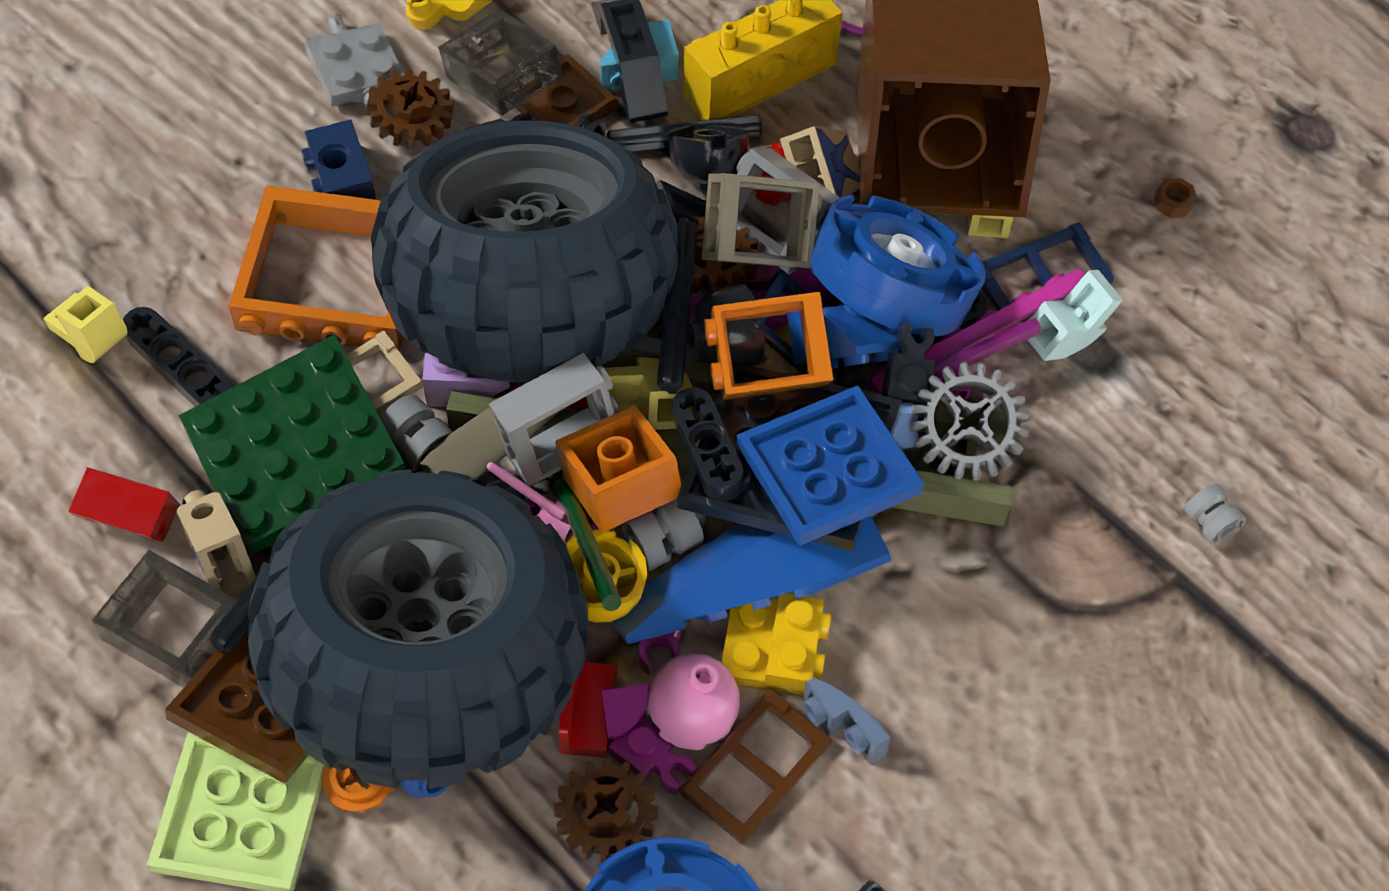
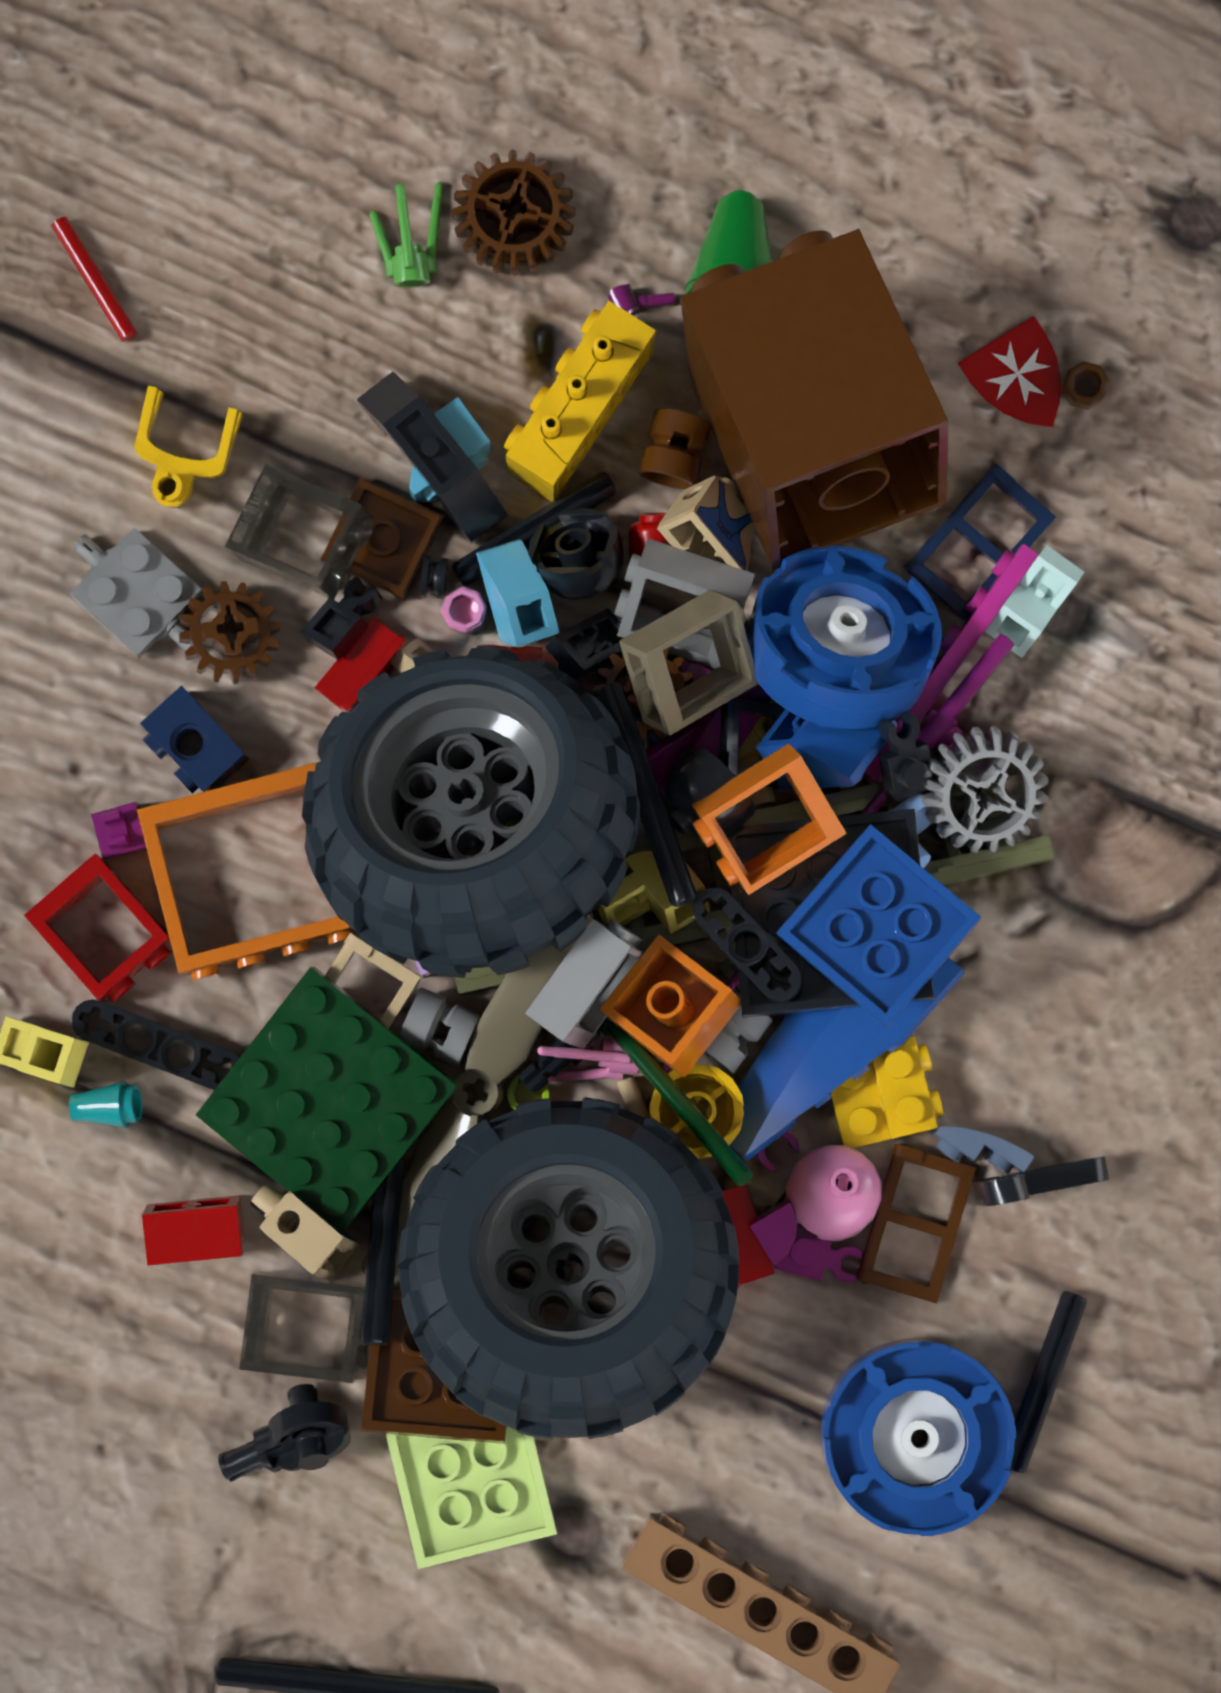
camera: 25 degrees left, 25 degrees up
reddish brown gear [554,758,658,863] -> none
none -> red window [24,853,171,1002]
none -> teal cone [69,1081,143,1128]
none -> magenta tile [91,802,147,860]
none -> black pin [218,1384,351,1482]
none -> medium azure slope [476,539,560,647]
none -> reddish brown wheel [638,408,712,489]
none -> red sticker [957,316,1061,428]
none -> black beam [971,1156,1109,1206]

